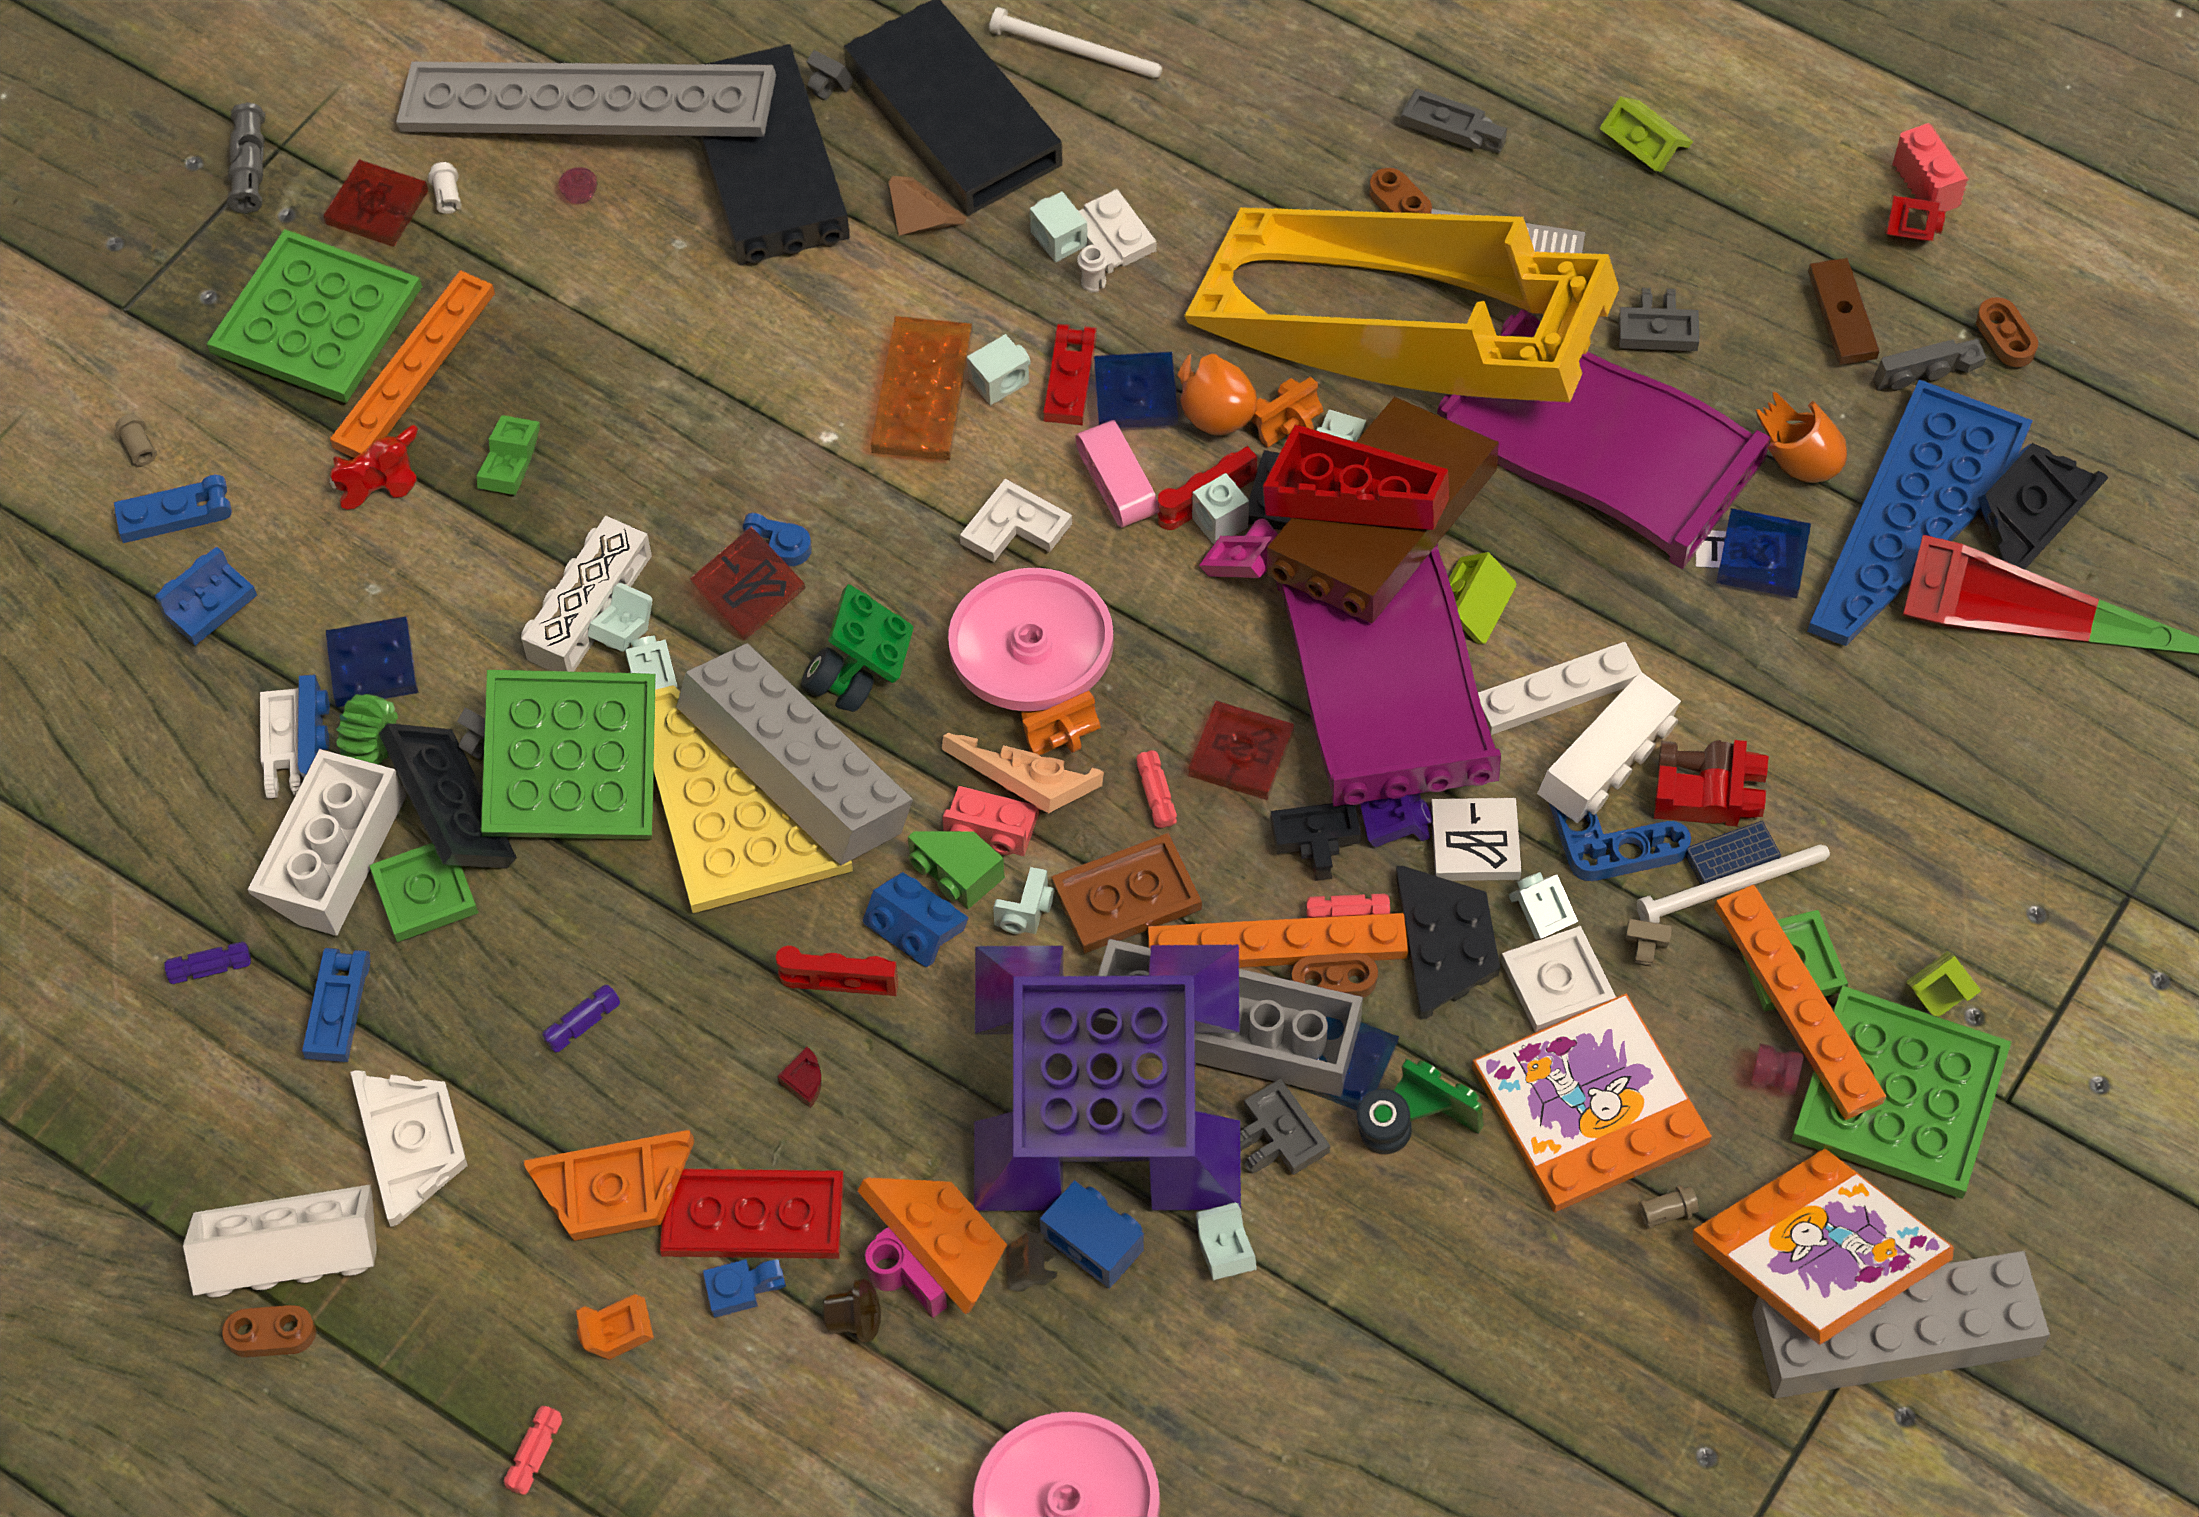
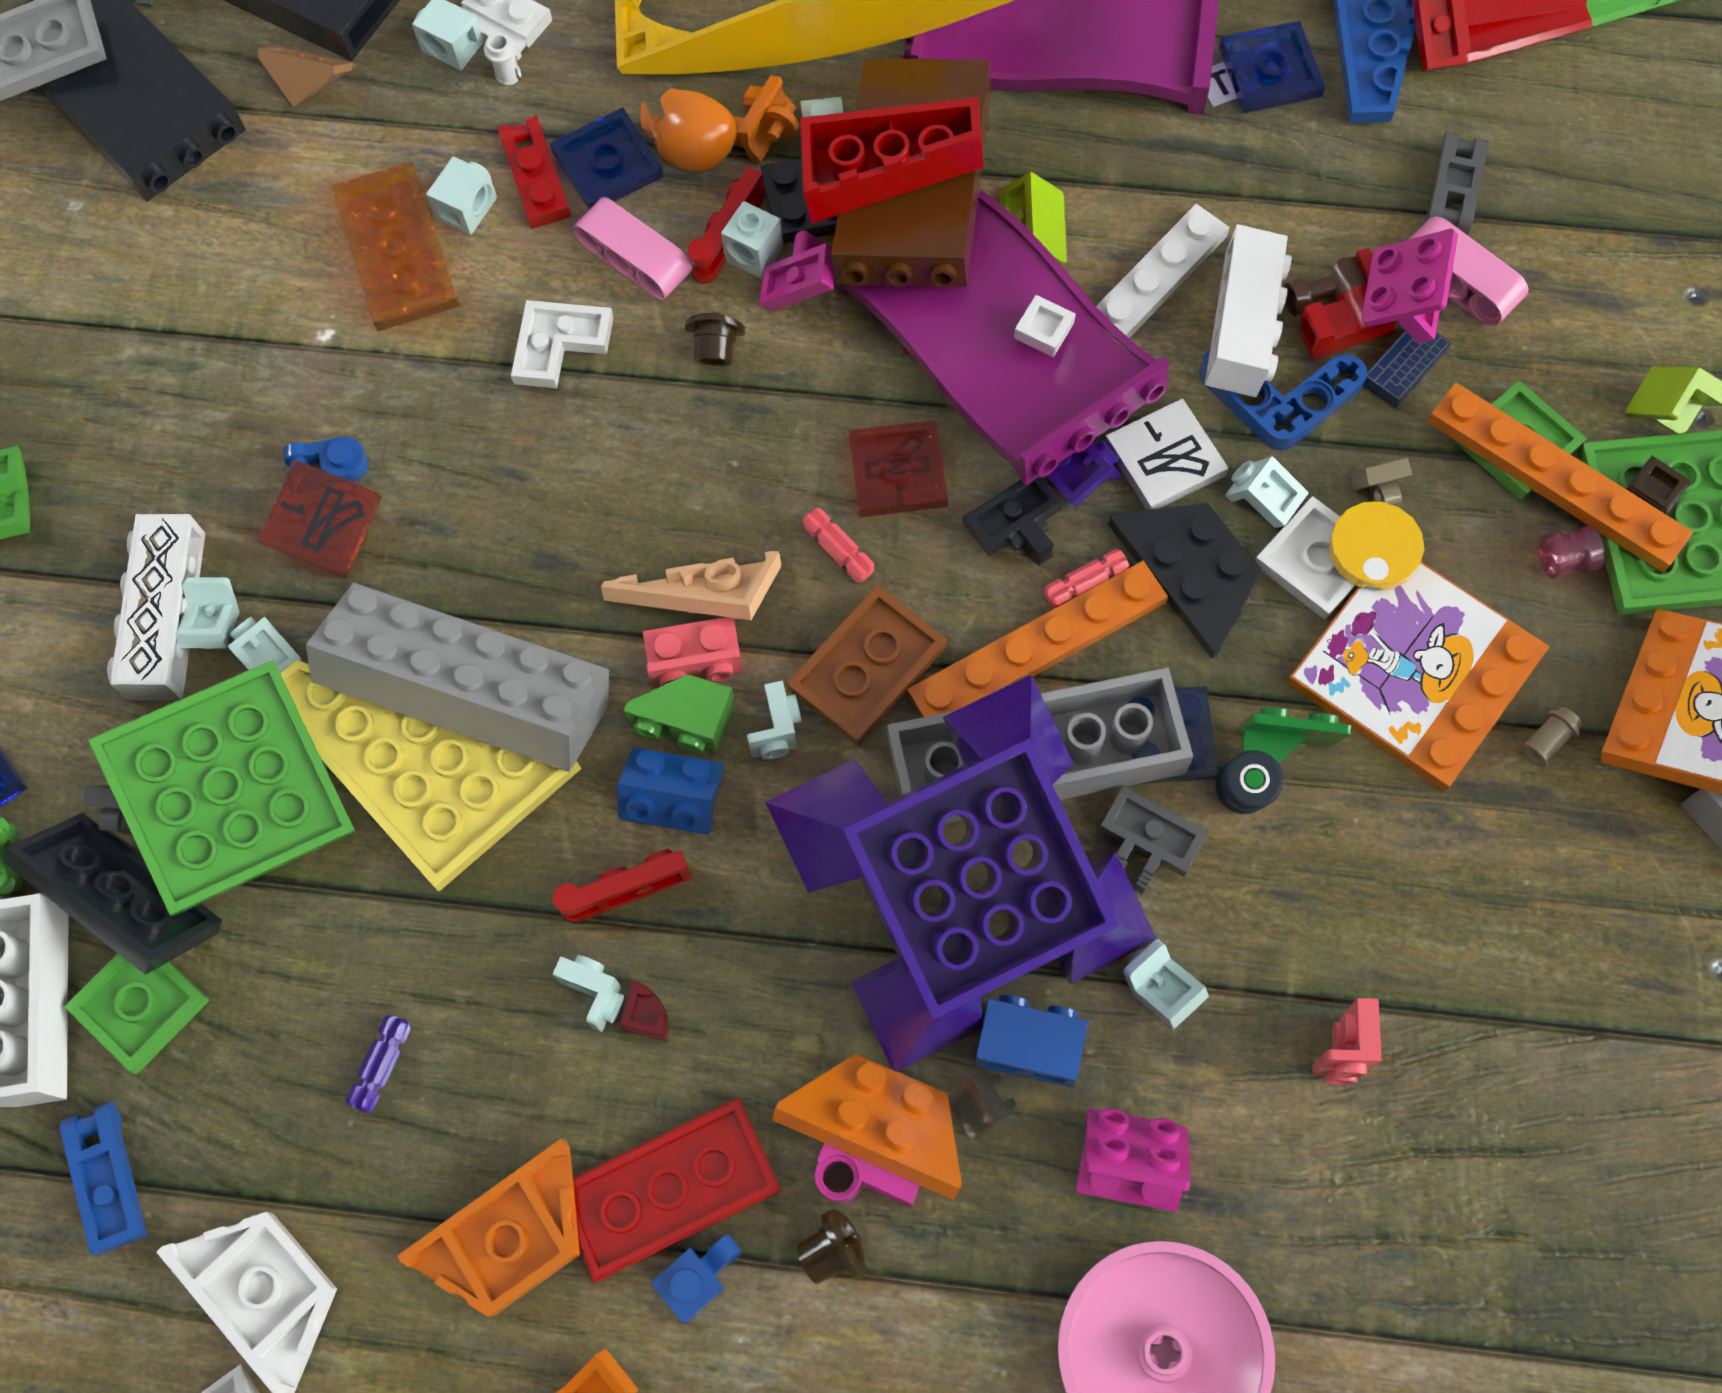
camera: 25 degrees left, 10 degrees up
green plate [801,584,914,712] -> none
bright pink dish [948,568,1114,711] -> none
orange hips [1021,691,1101,756] -> none
dark orange plate [1291,953,1378,998] -> none
white bar [1637,845,1830,924] -> none
none -> light aqua bracket [552,955,624,1032]
none -> dark brown piece [685,312,746,366]
none -> white plate [1014,295,1076,357]
none -> dark pink bracket [1076,1108,1191,1212]
none -> coral bracket [1312,998,1382,1085]
none -> yellow tile [1329,501,1425,590]
none -> dark pink bracket [1361,228,1458,343]
none -> bright pink beam [1408,216,1528,326]
none -> dark grey plate [1425,131,1489,235]
none -> dark brown tile [1626,455,1691,514]

